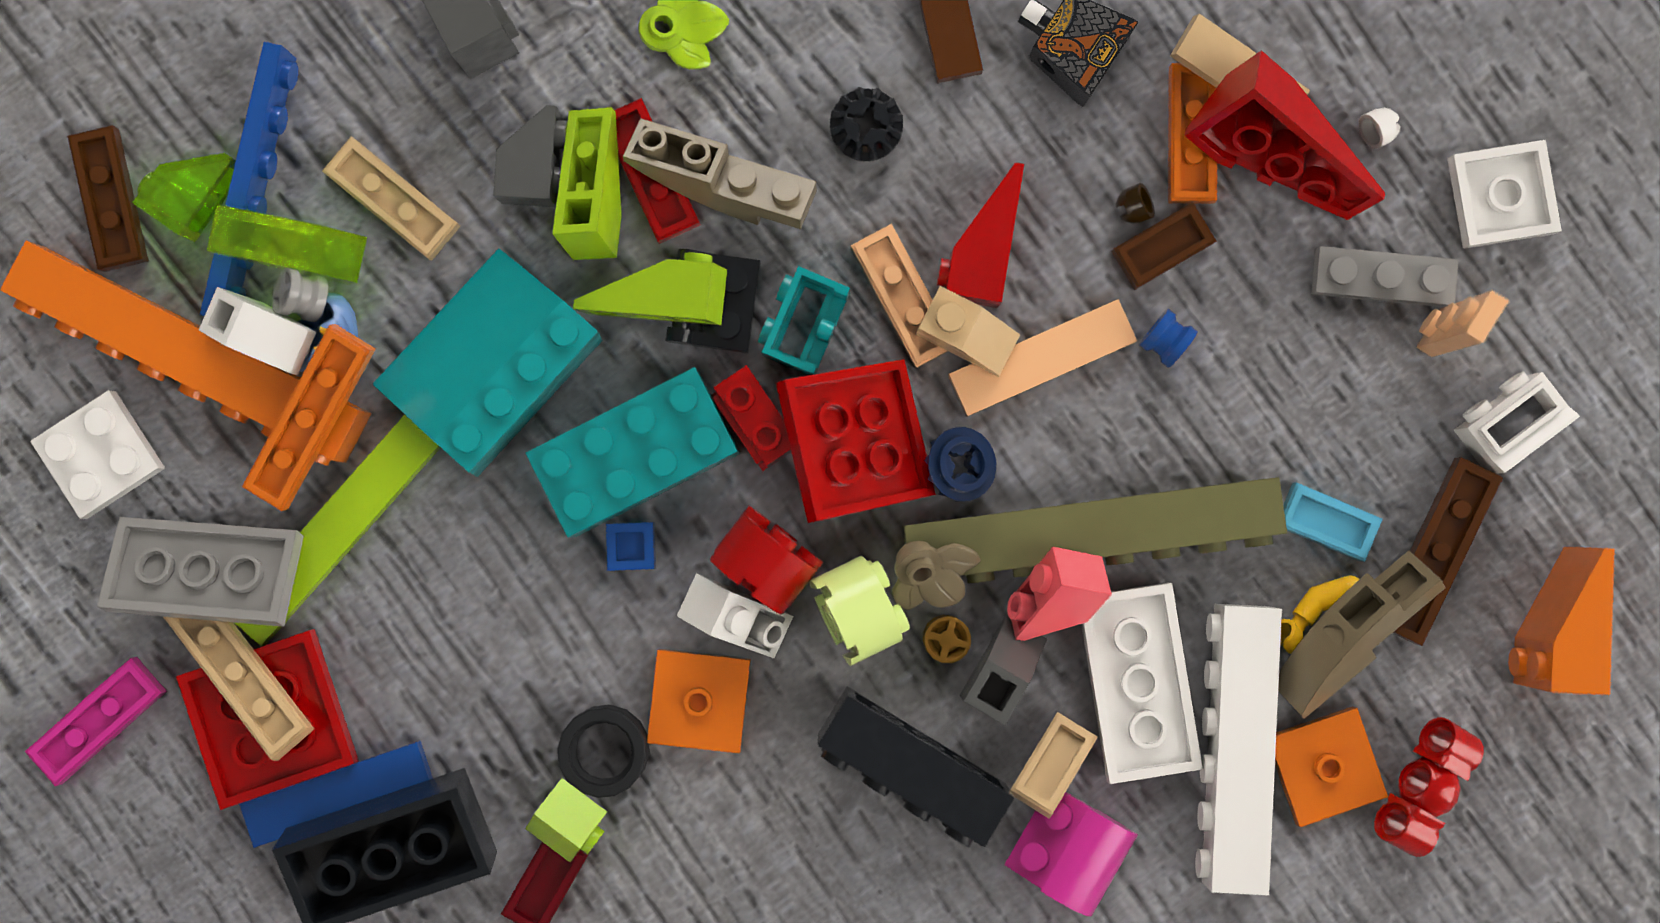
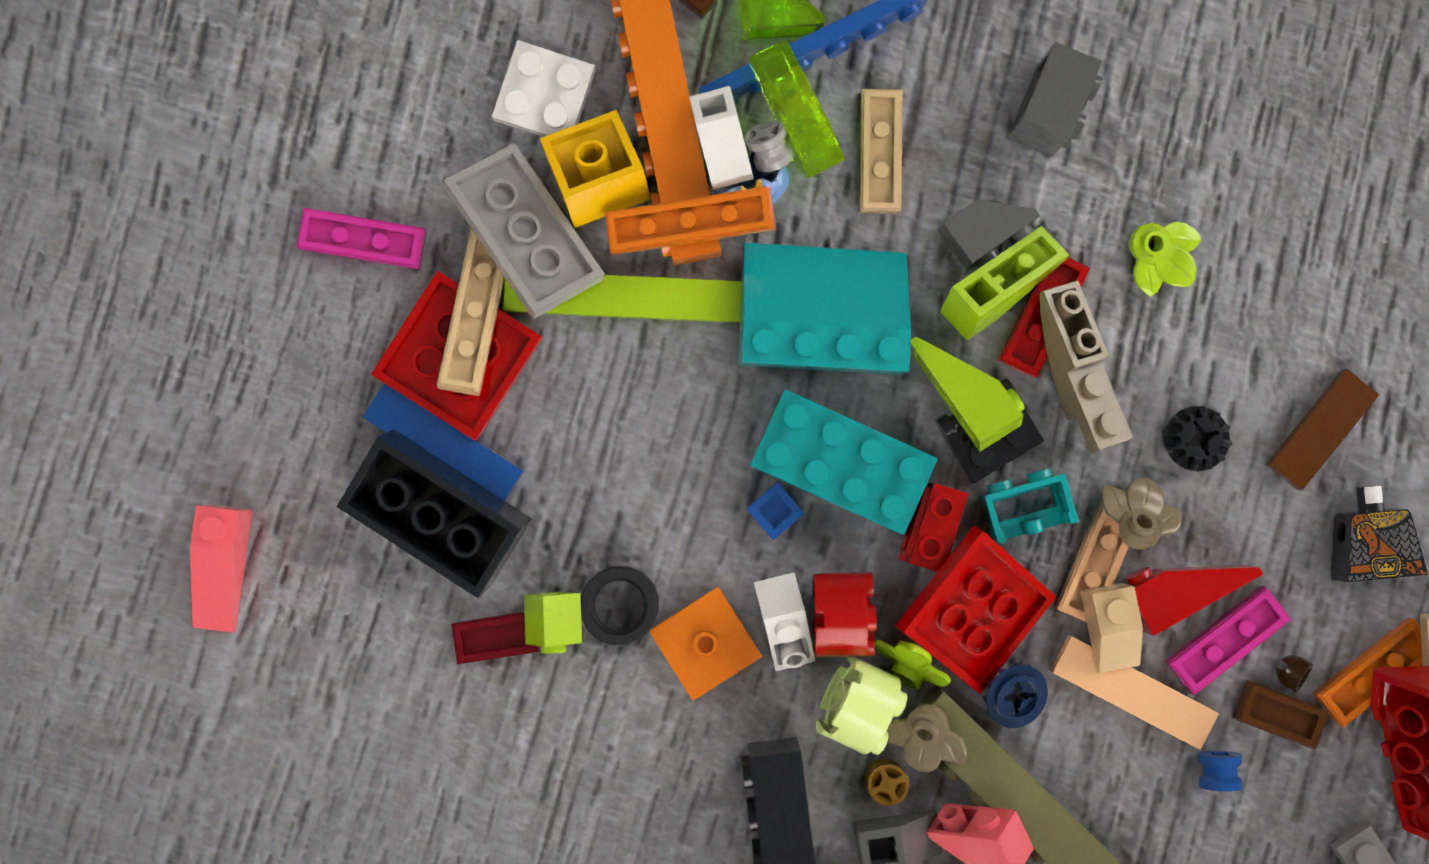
camera: 50 degrees right, 0 degrees up
none -> yellow slope [539,110,651,228]
none -> lime plate [875,640,951,689]
none -> dark tan plate [1101,477,1182,550]
none -> dark pink tile [1165,586,1292,695]

